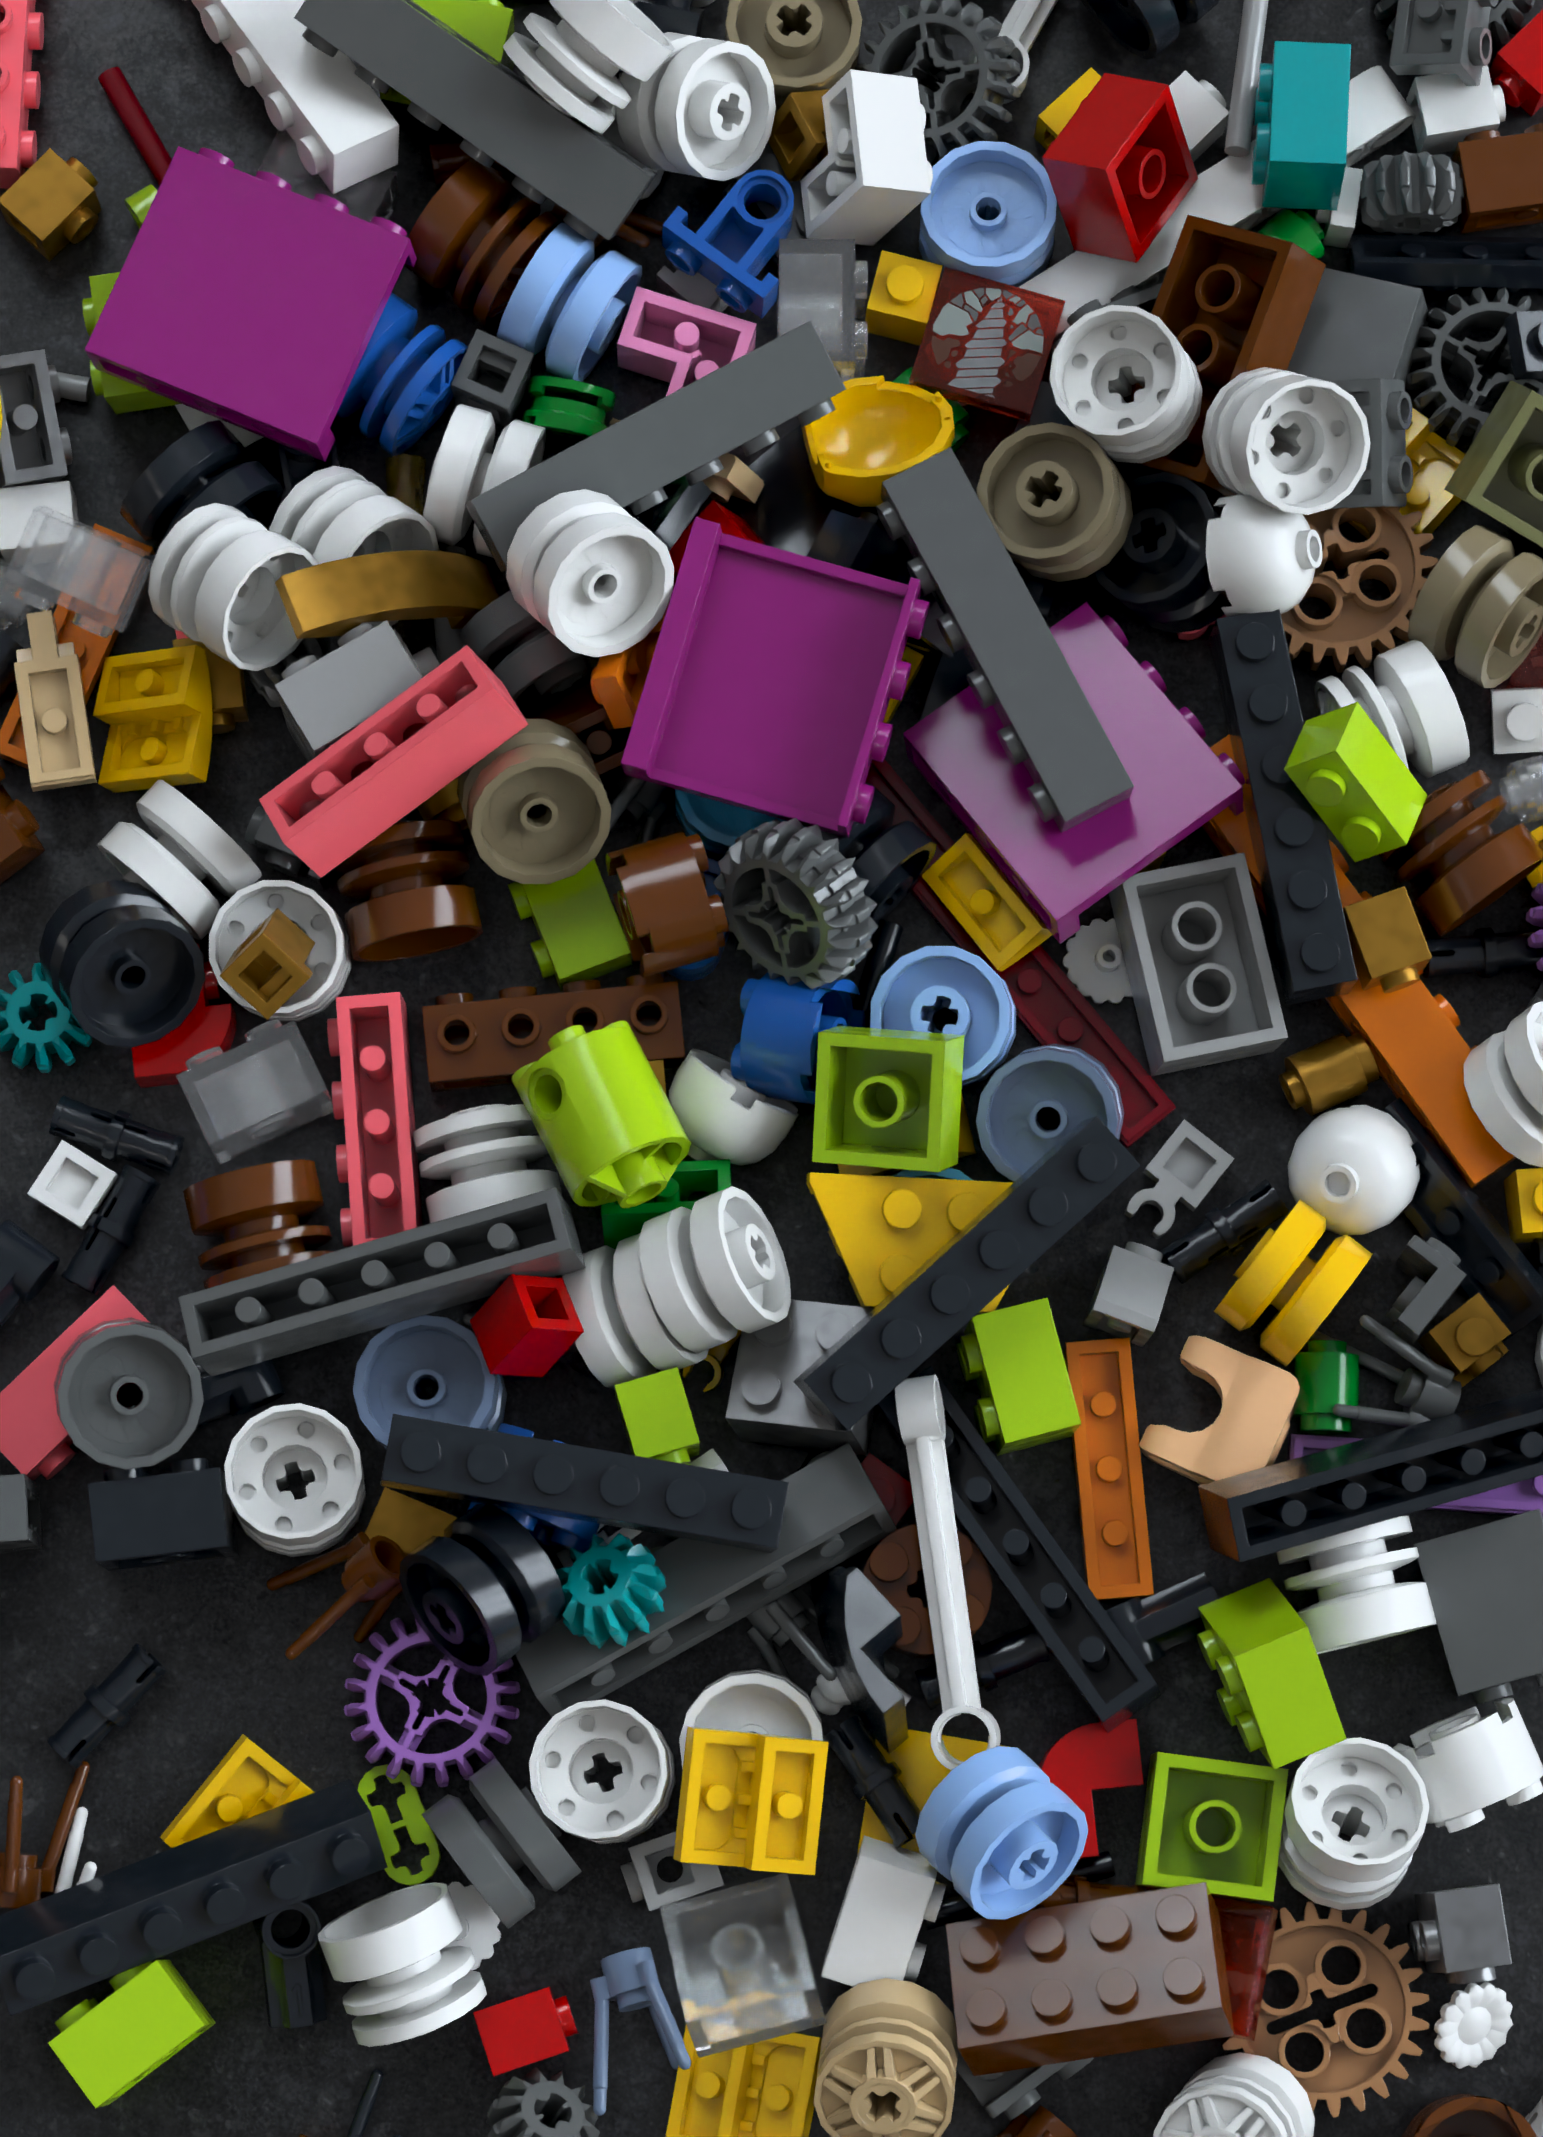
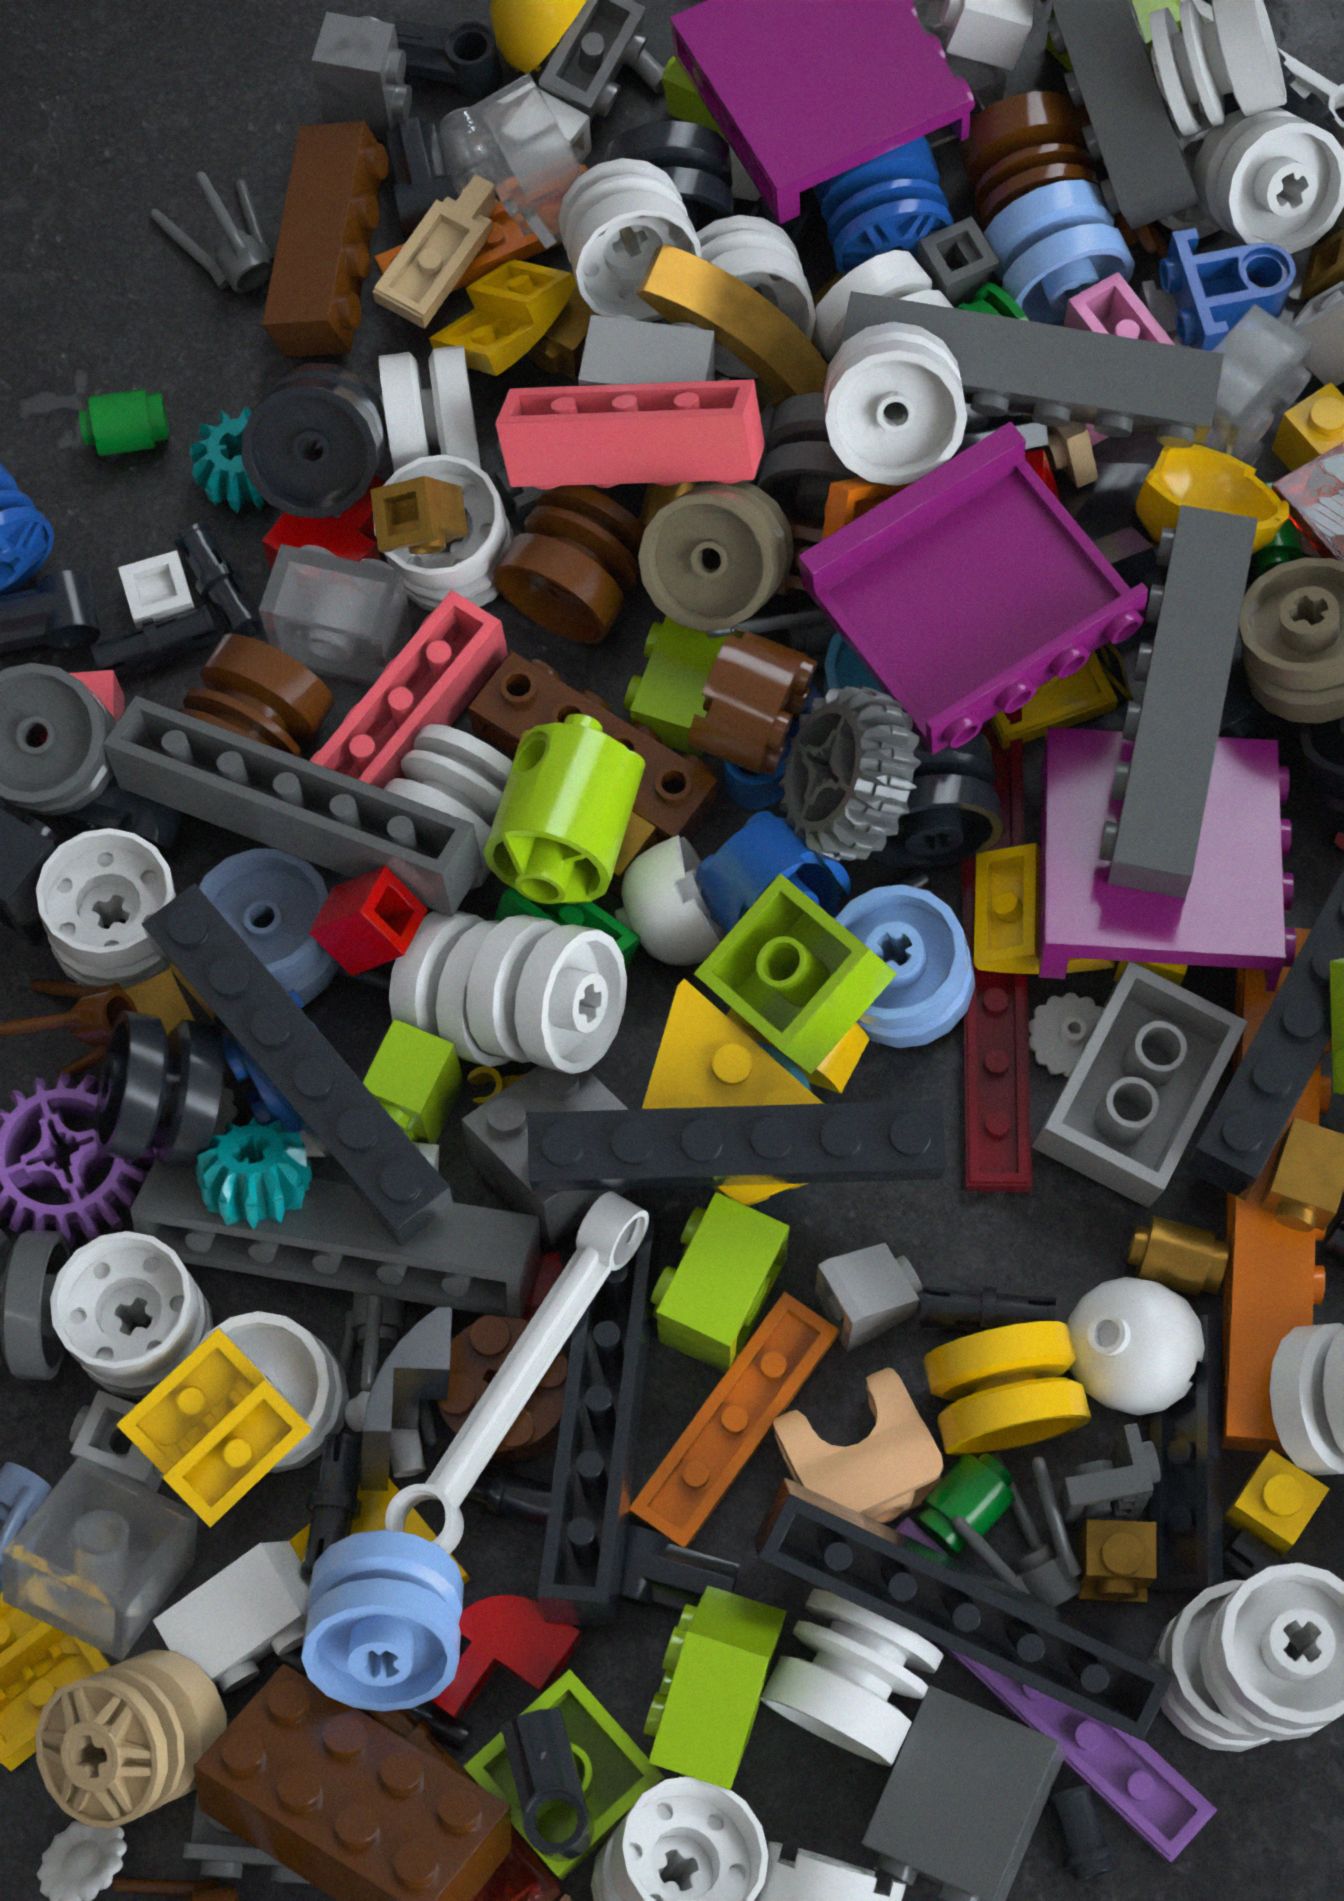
camera: 50 degrees right, 10 degrees down
sand blue wheel [976,1043,1124,1182] -> none
light grey plate [1125,1119,1235,1239] -> none
none -> black piece [500,1707,594,1862]

